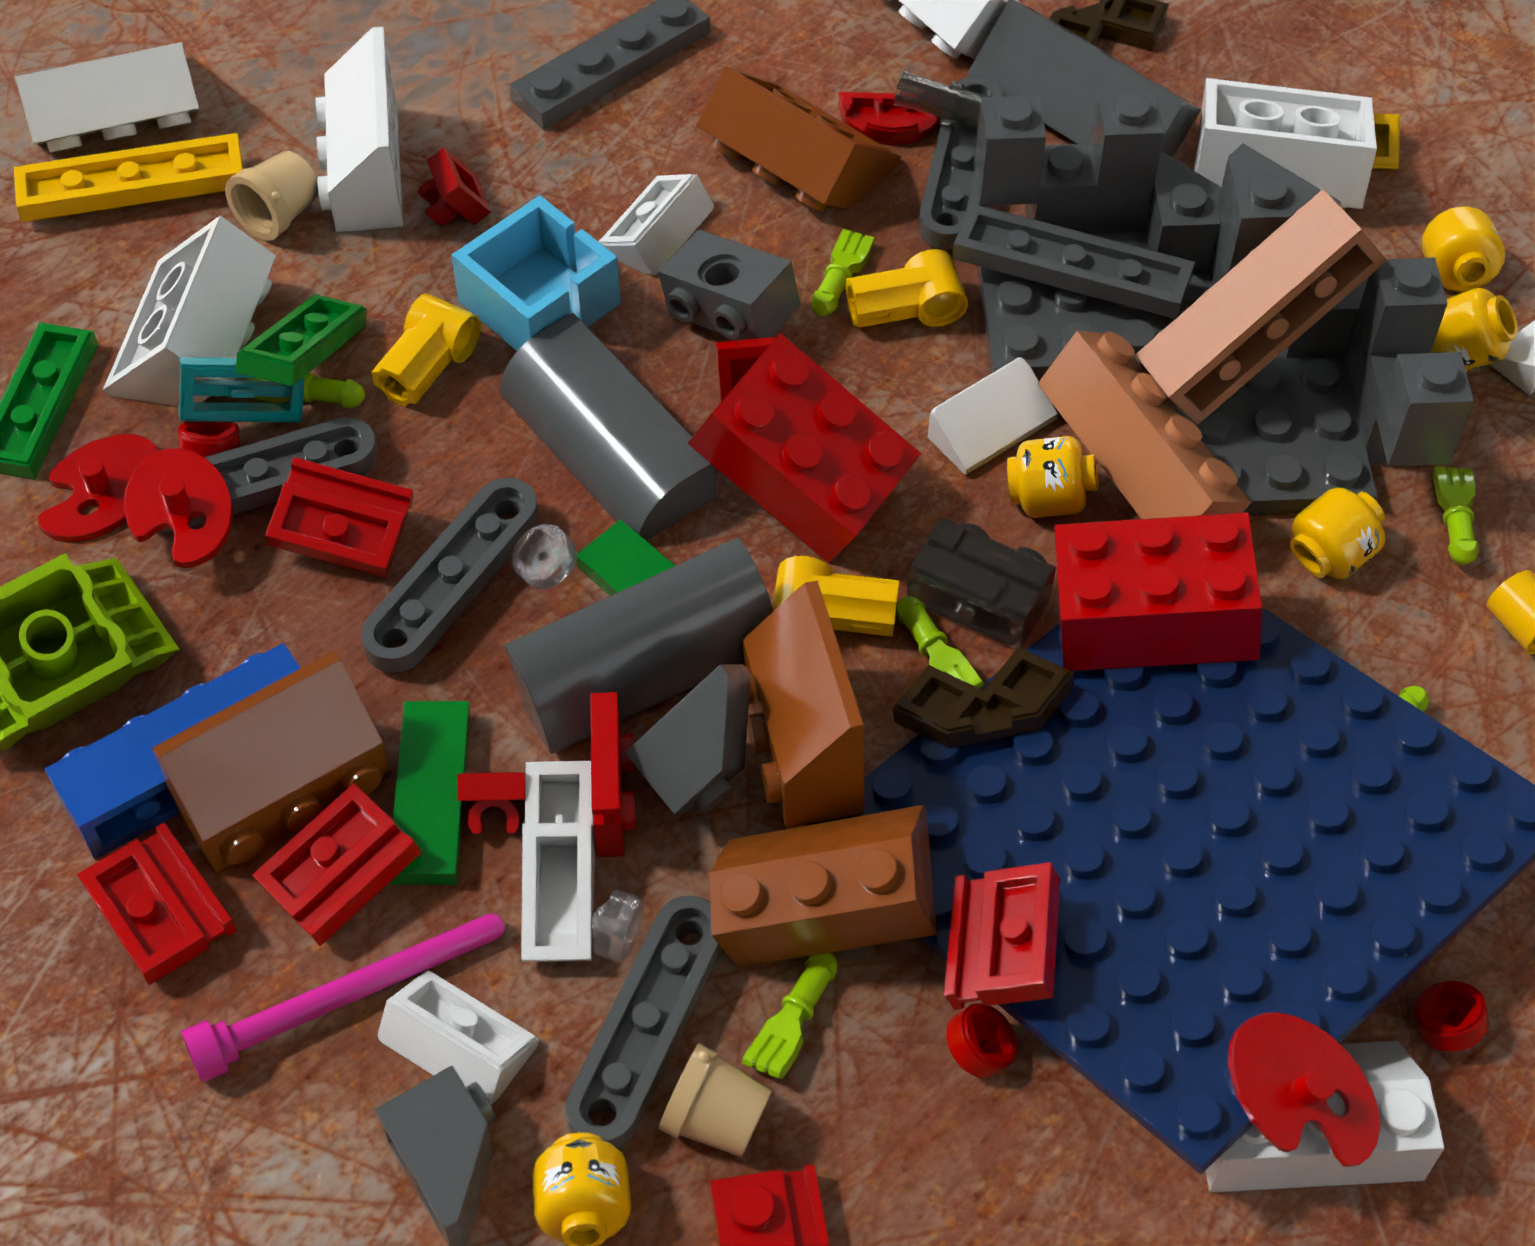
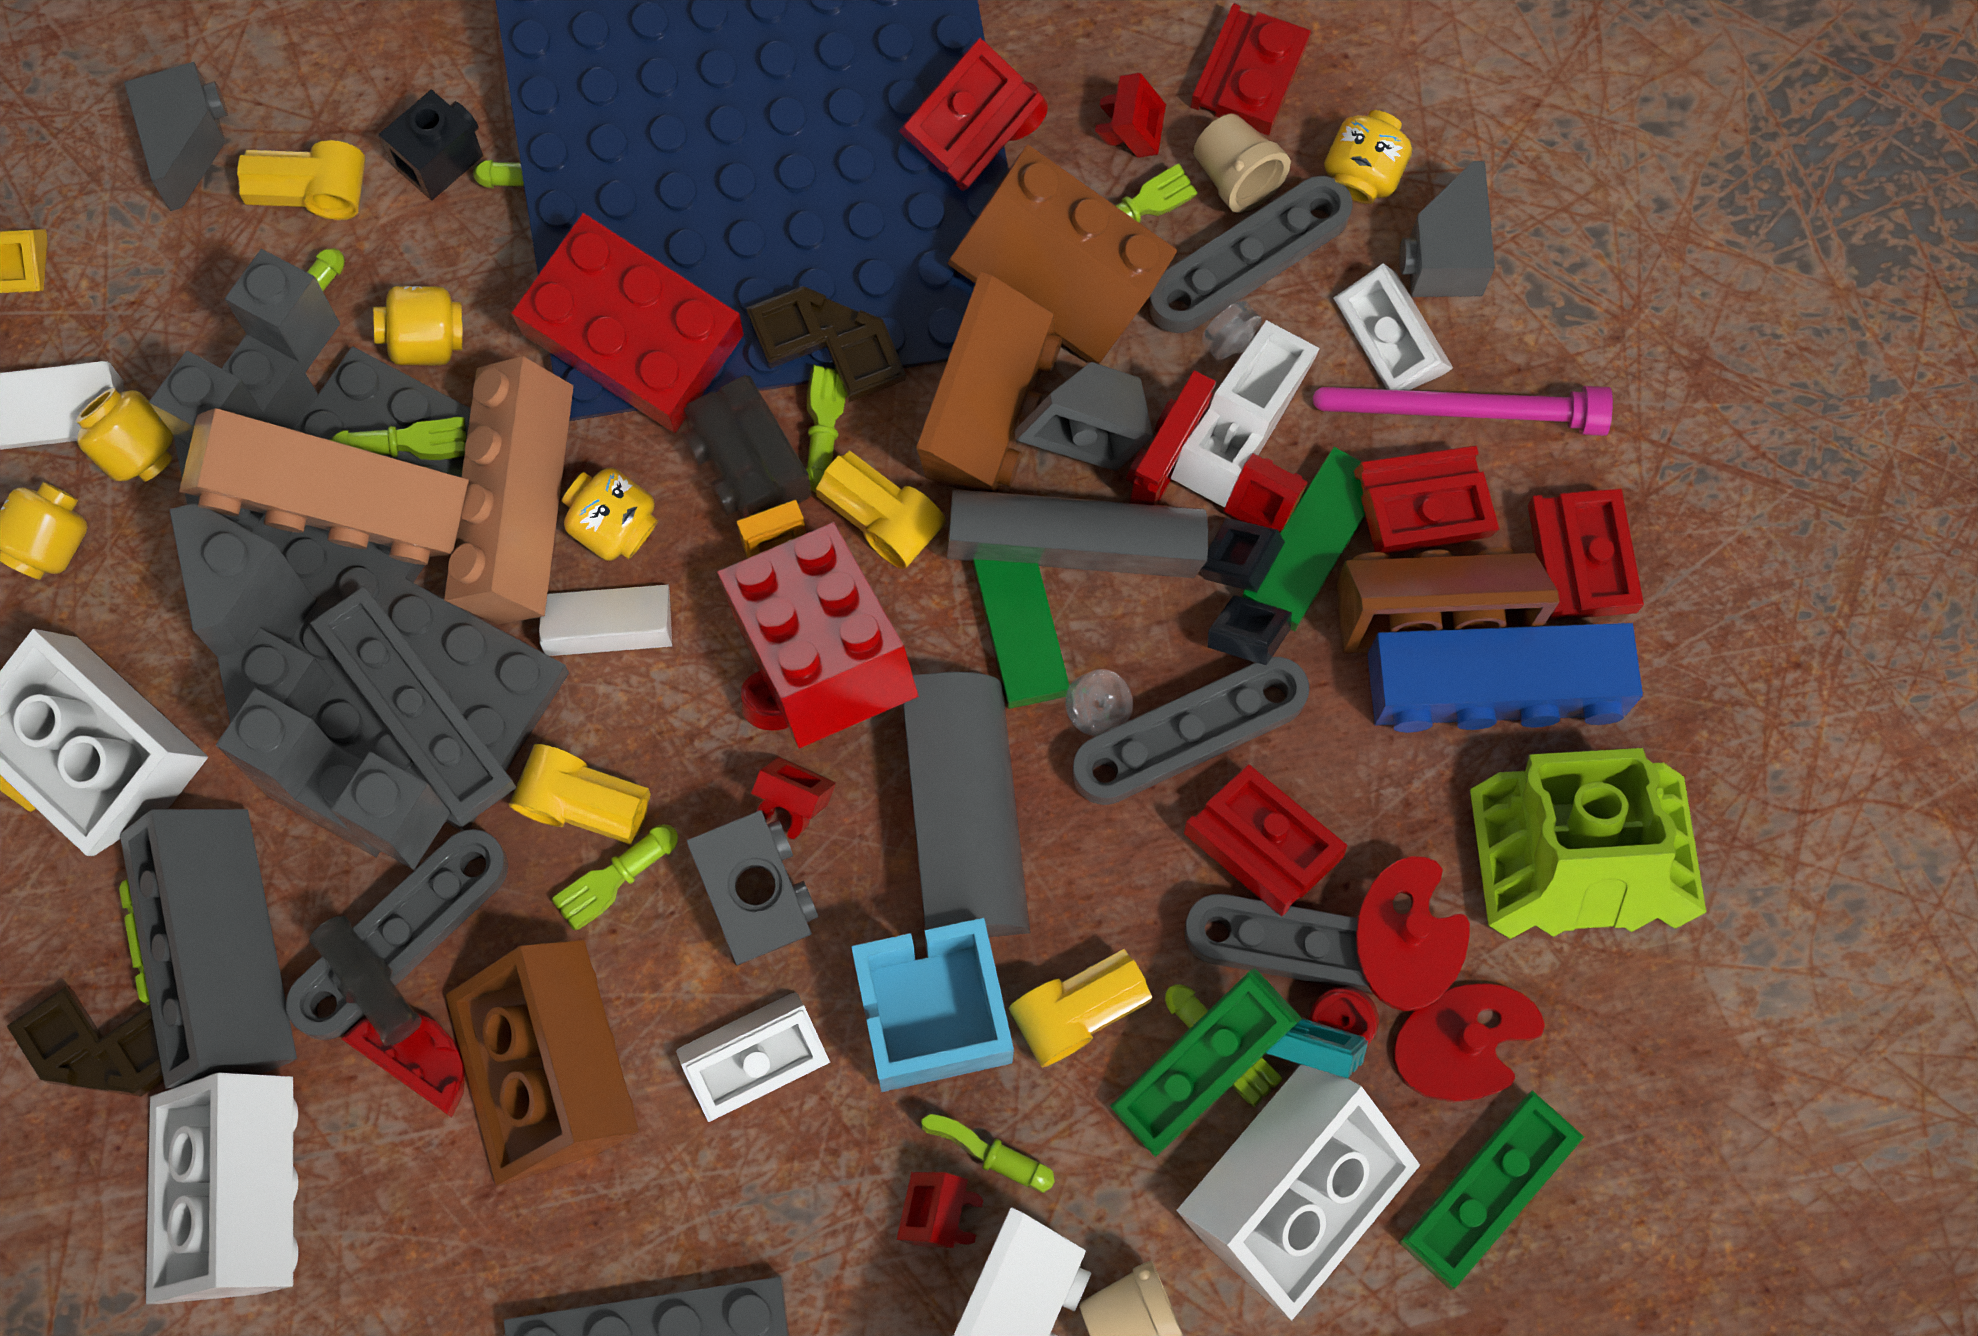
camera: 150 degrees left, 15 degrees up
none -> lime piece [330,417,466,460]
none -> black brick [378,89,483,201]
none -> light orange tile [737,500,806,558]
none -> lime piece [921,1114,1055,1193]
none -> red tile [1095,72,1166,158]
none -> black tile [1200,518,1285,593]
none -> black tile [1208,595,1292,666]

